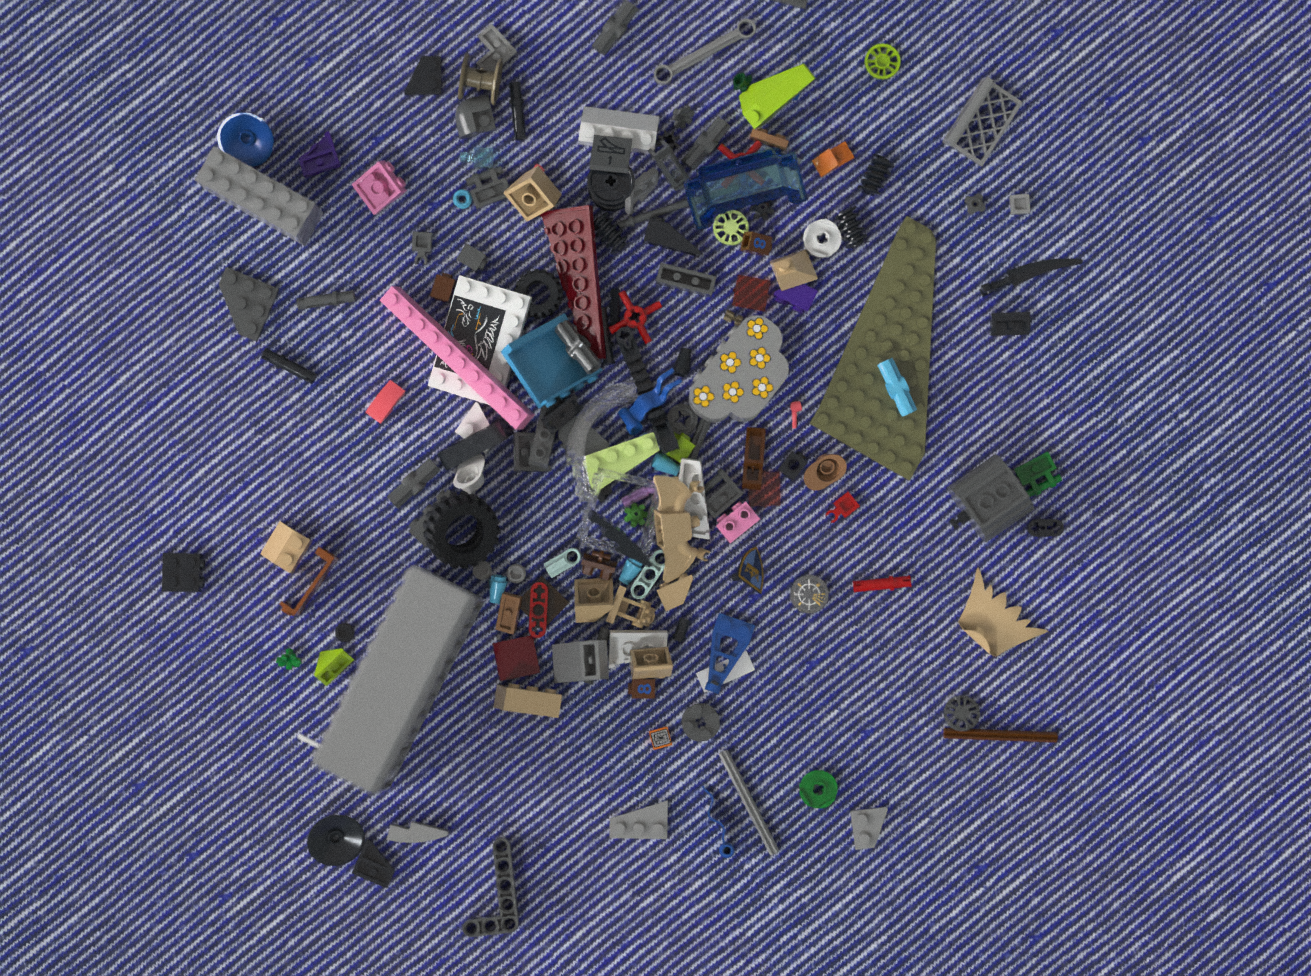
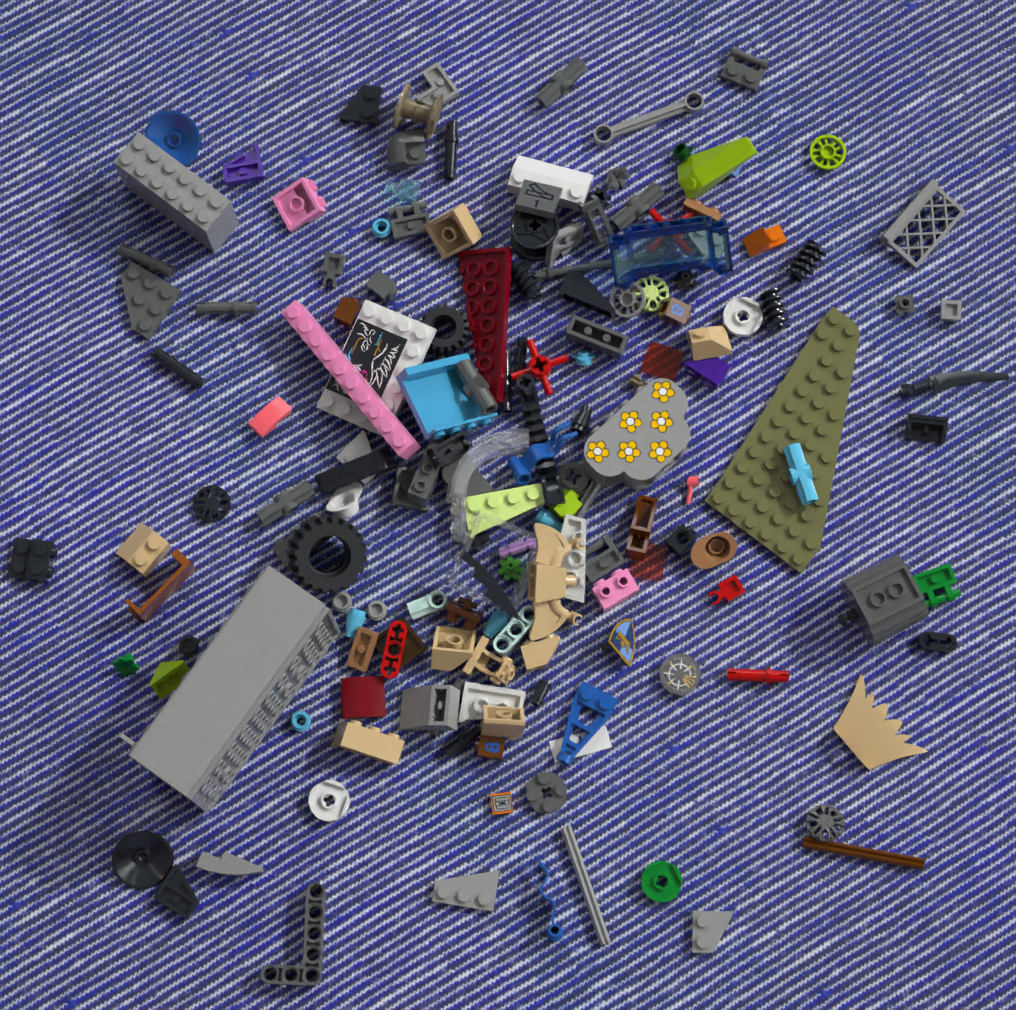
camera: 10 degrees right, 10 degrees down
none -> dark grey pin [118,243,175,278]
none -> black wheel [193,485,231,523]
none -> medium azure plate [290,711,311,732]
none -> white plate [308,780,350,822]
none -> black axle [443,725,481,758]
none -> medium azure plate [572,350,595,366]
none -> light grey wheel [610,281,646,318]

